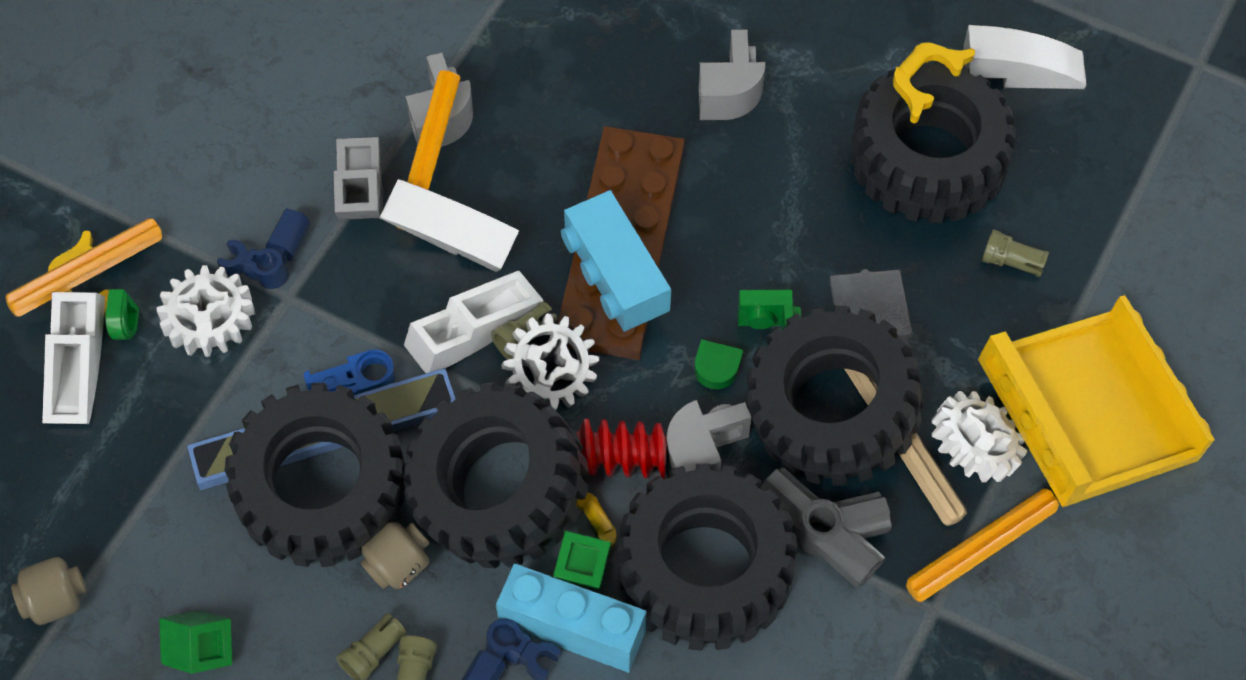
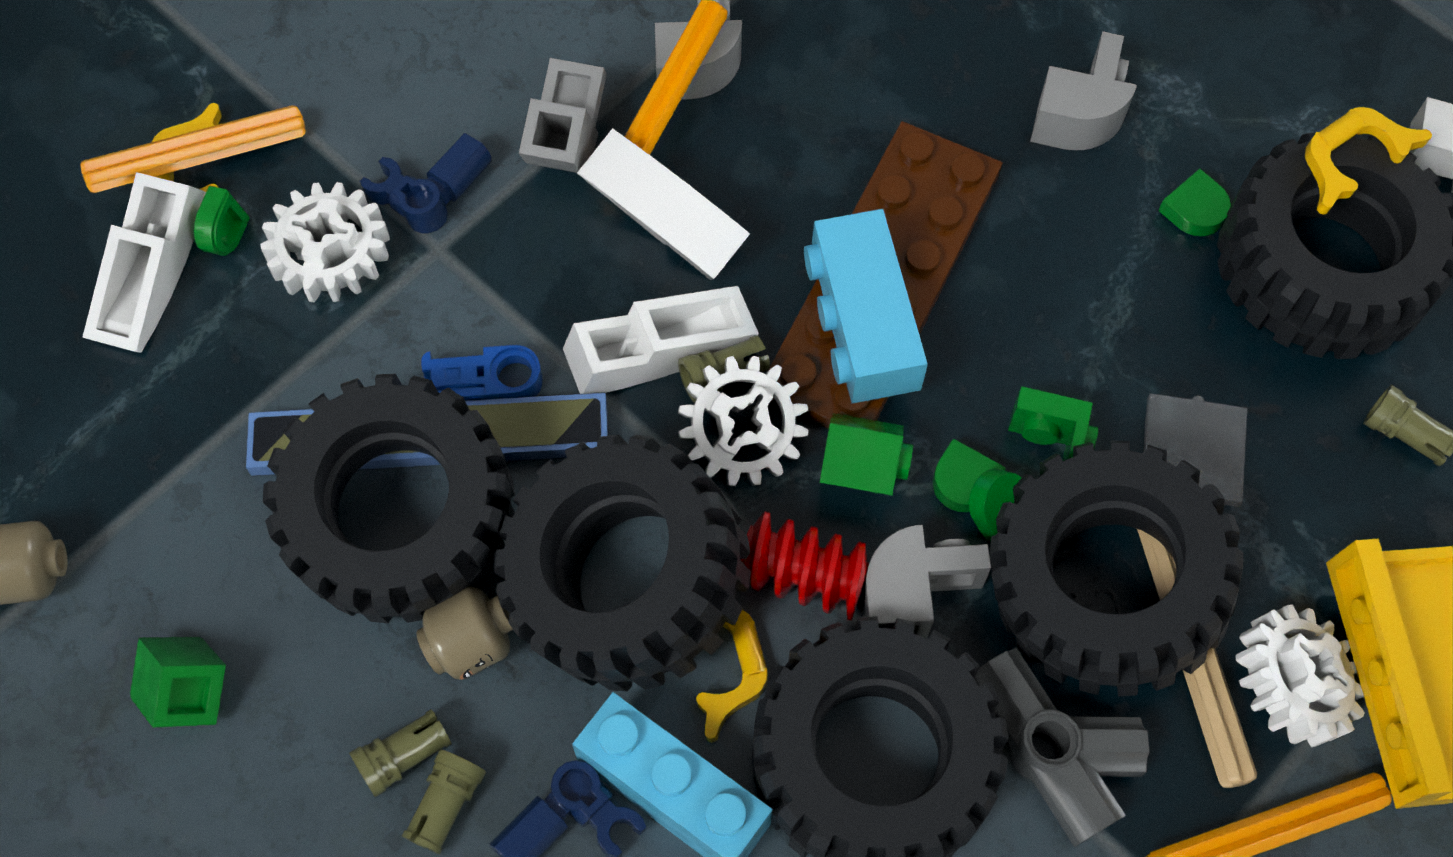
camera: 15 degrees right, 5 degrees up
green panel [553,531,612,590] -> none
none -> green brick [820,413,913,496]
none -> green tile [969,468,1021,541]
none -> green tile [1158,169,1231,236]

